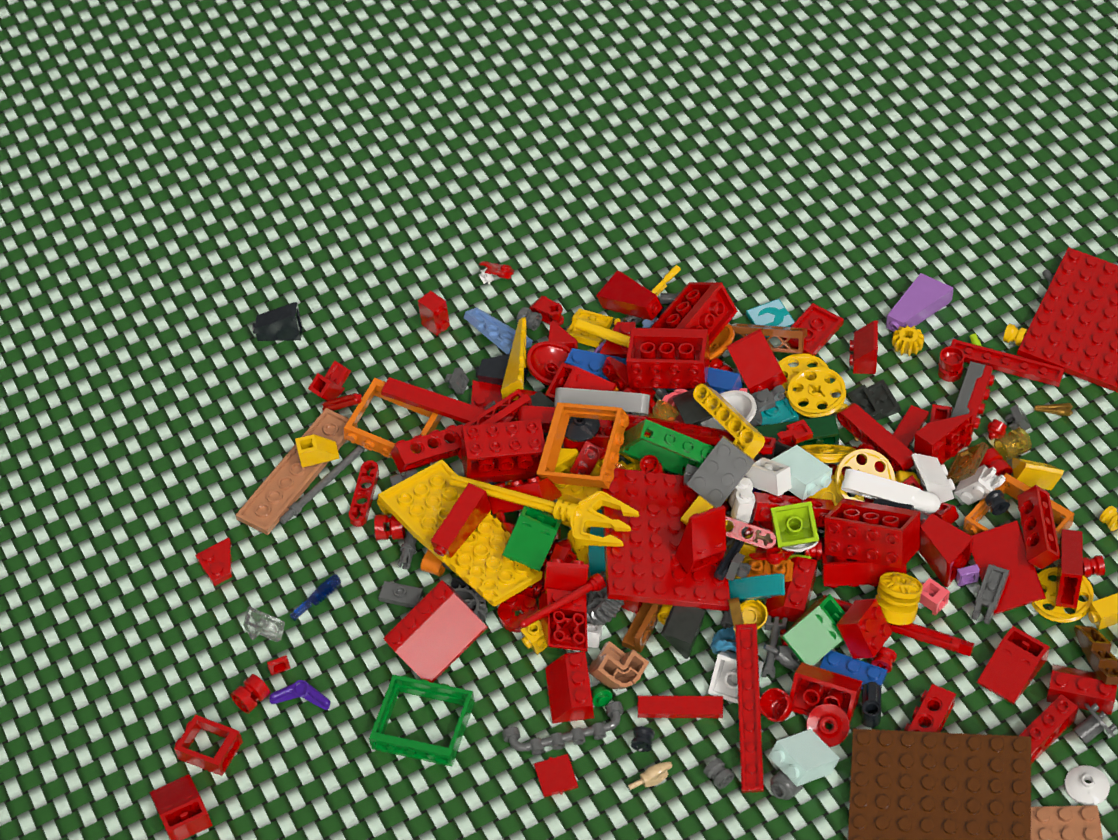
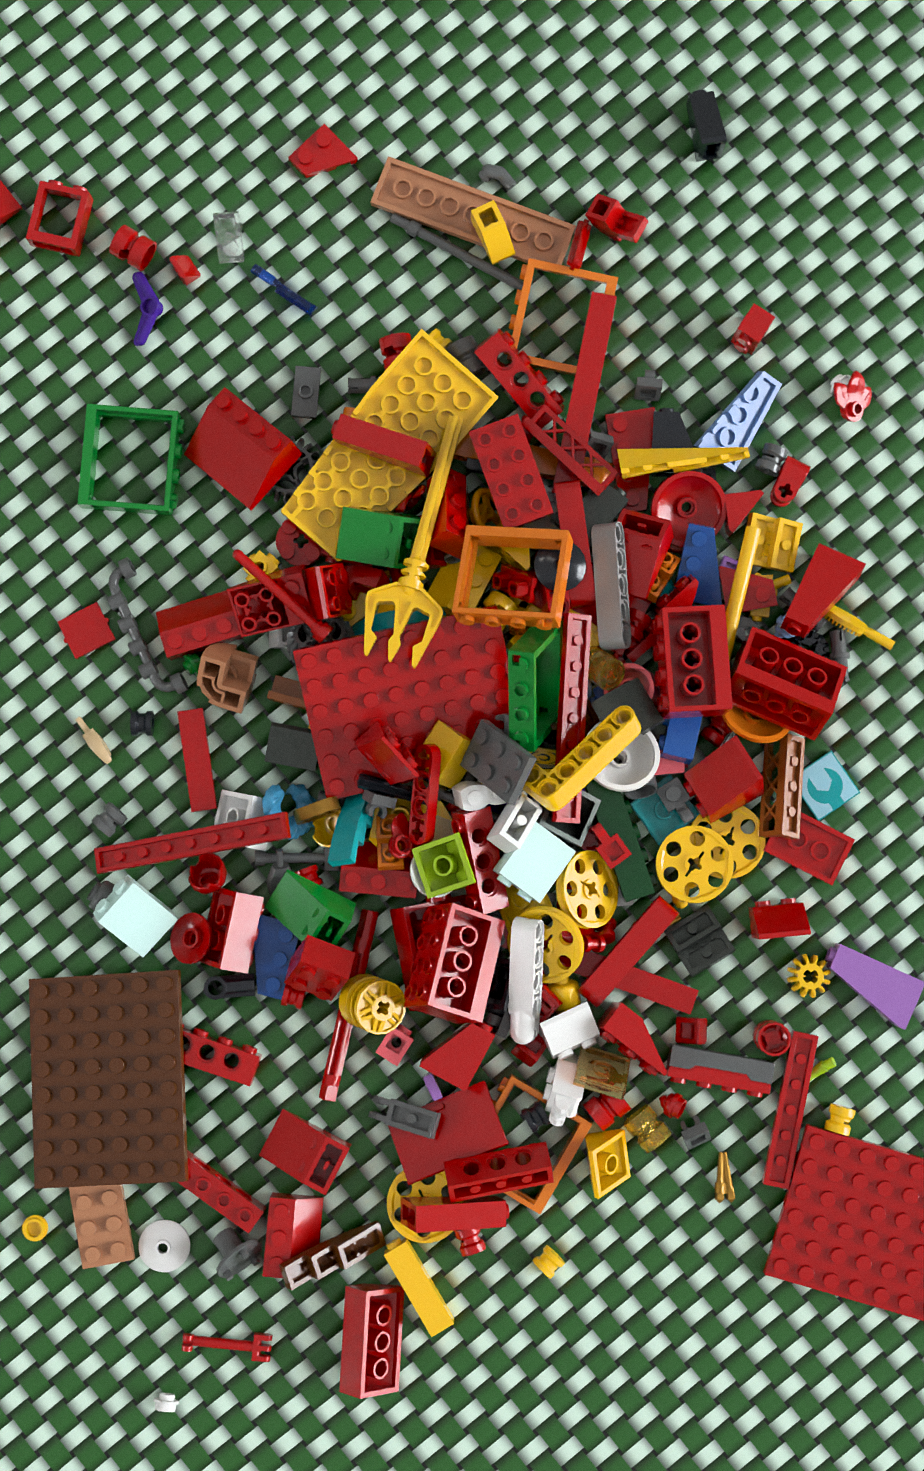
camera: 75 degrees right, 35 degrees up
red beam [349,460,379,527] -> none
none -> dark grey arm [479,164,517,191]

